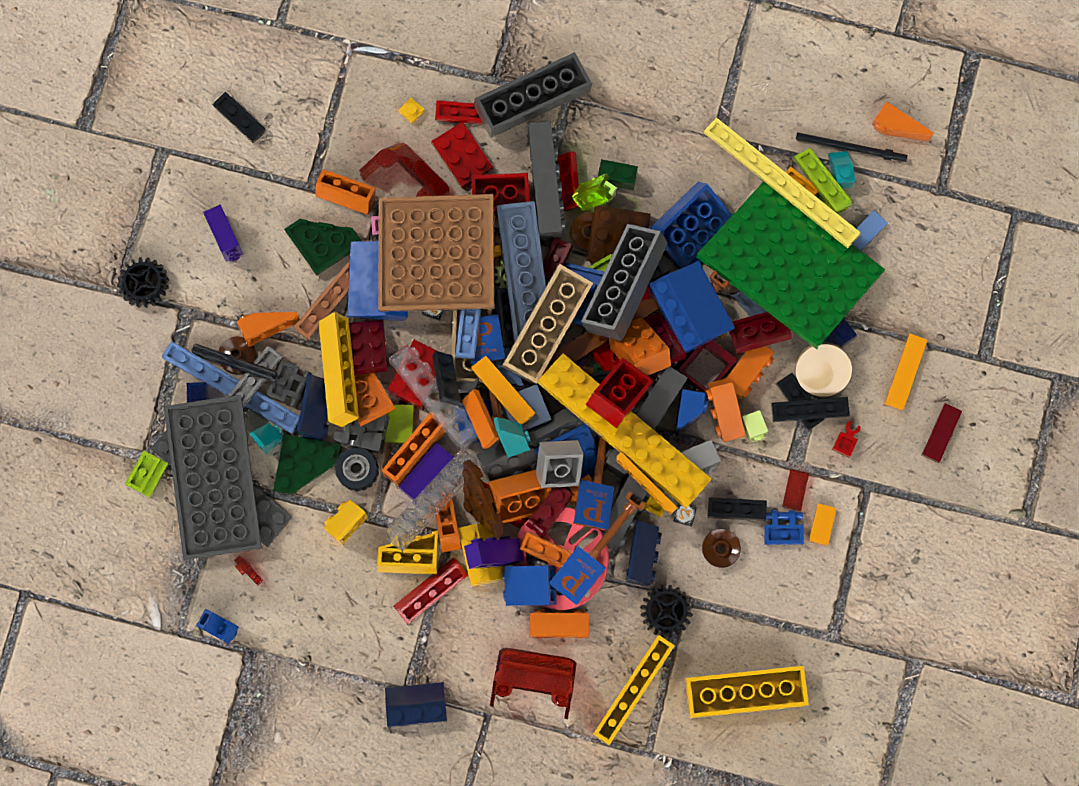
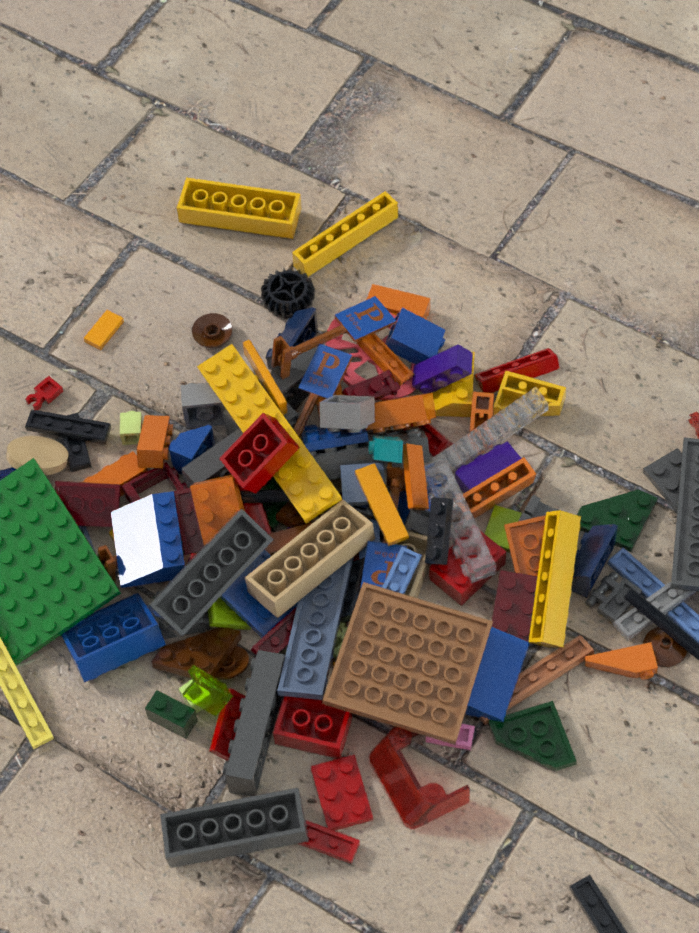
camera: 155 degrees left, 20 degrees down
dark purple window [203,204,243,262] -> none
teal slope [250,422,283,454] -> none
orange brick [316,169,376,215] -> none
yellow slope [324,500,368,546] -> none
black wheel [335,447,379,491] -> none
dark blue slope [385,682,447,728] -> none
yellow plate [398,97,425,125] -> none
reddish brown plate [462,460,503,538] -> none
clear red windscreen [490,648,577,719] -> none
black plate [708,497,767,521] -> none
blue plate [764,510,804,545] -> none
clear red tile [782,469,809,511] -> none

